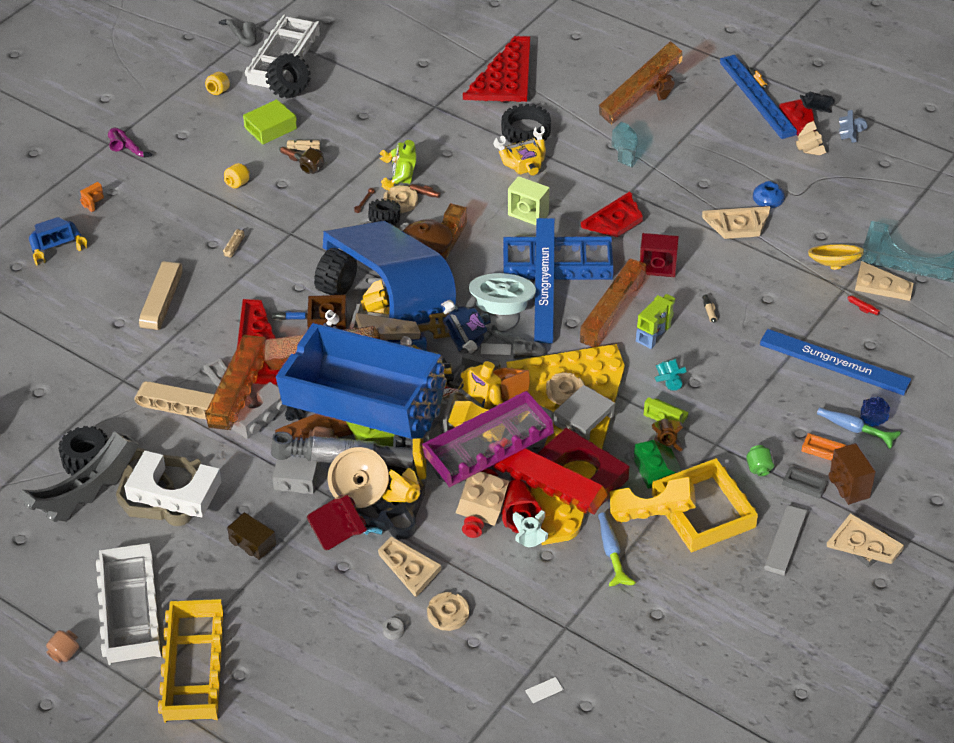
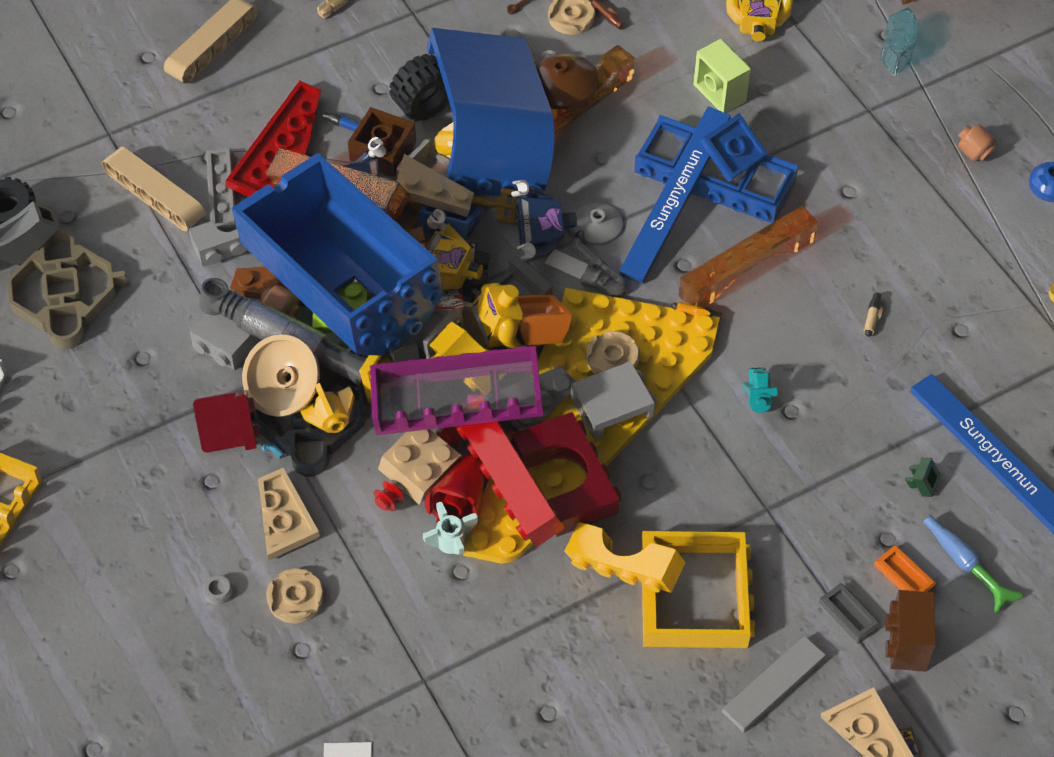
camera: 25 degrees right, 10 degrees up
white arch [124,451,221,518] -> none
clear orange brick [205,335,269,430] -> none
dark brown brick [227,512,276,560] -> none
black tyre [368,199,401,225] -> none
light aqua piece [469,273,536,315] -> none
red wing [581,191,643,237] -> none
piece [598,513,636,587] -> none
green slope [634,440,682,489] -> none
lime hips [636,294,675,349] -> none
dark red brick [639,233,679,277] -> none
lime panel [644,397,689,424] -> none
reddish brown brick [652,419,683,452] -> none
tan wing [702,206,770,239] -> none
bright green head [746,445,775,476] -> none
clear blue piece [860,396,890,427] -> none
none -> light orange piece [671,301,722,321]
none -> blue tile [699,113,768,182]
none -> dark green tile [905,457,941,497]
none -> nougat head [958,124,996,161]

